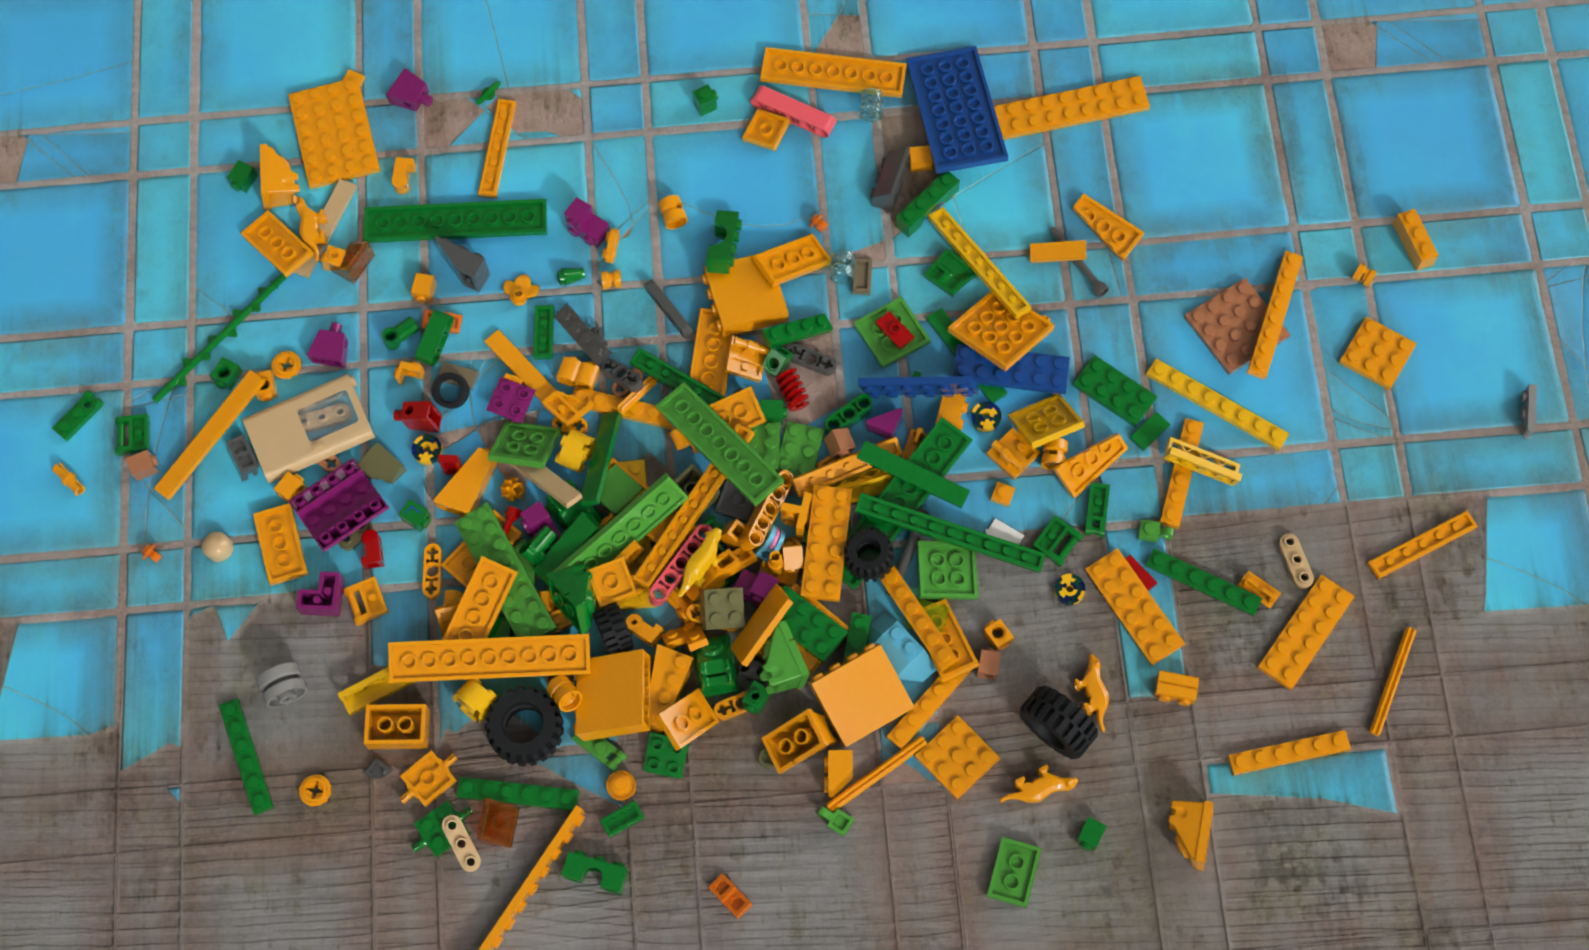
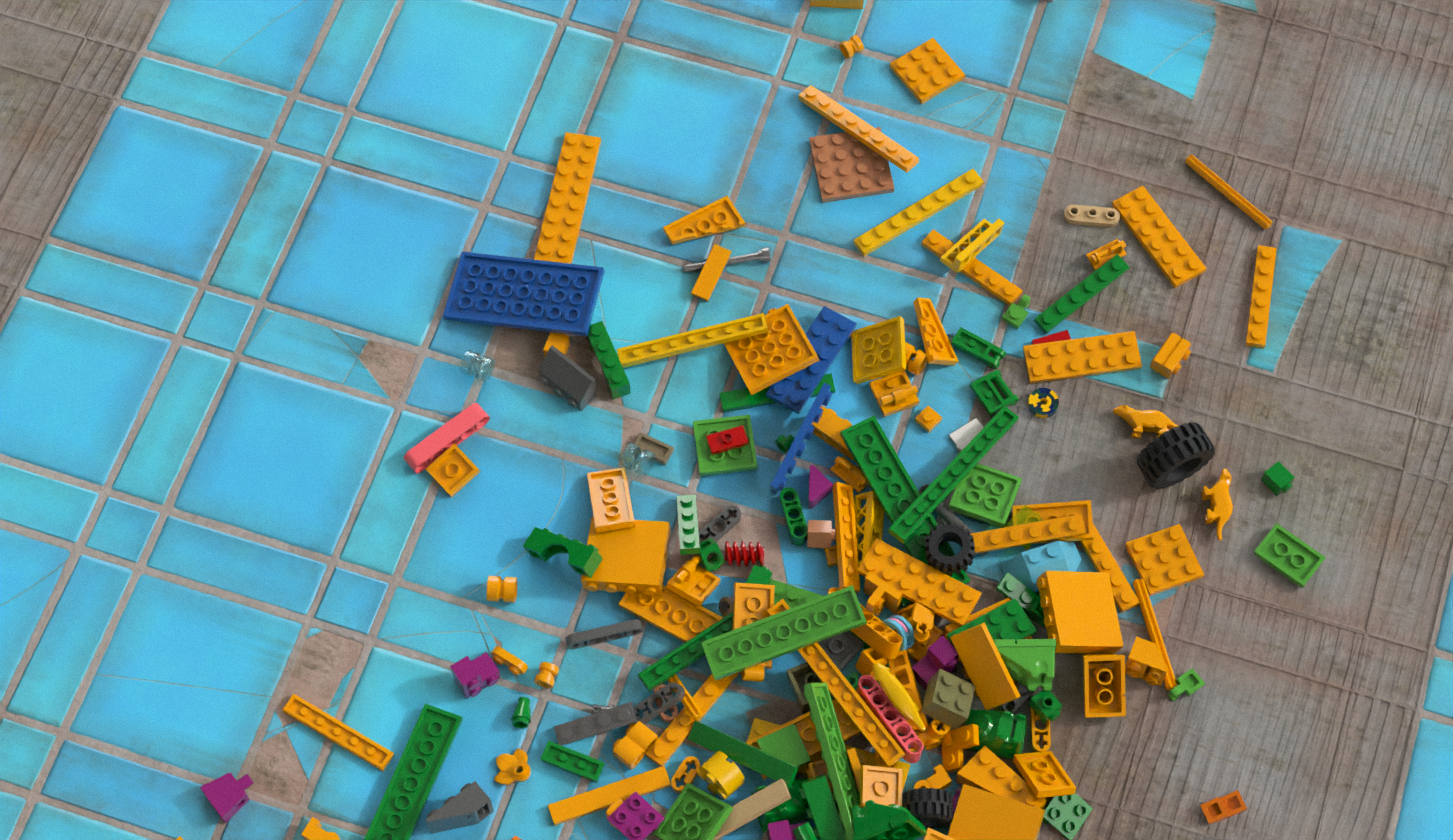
camera: 70 degrees left, 5 degrees down
green piece [475,81,501,105] -> none
light orange wing [542,390,595,429] -> none
green brick [692,84,718,116] -> none
olive tile [758,748,775,769] -> none
light orange plate [760,47,907,98] -> none
bright green plate [779,421,825,478] -> none
orange plate [809,213,828,232] -> none
green tile [857,441,970,509] -> none
green plate [924,248,977,298] -> none
piece [971,401,1001,432] -> none
nougat brick [977,648,1001,681] -> none
light orange brick [983,619,1014,652] -> none
green plate [1072,355,1157,427] -> none
green tile [1130,412,1171,451] -> none
light orange piece [1168,800,1213,871] -> none
light orange tile [1367,510,1478,580] -> none

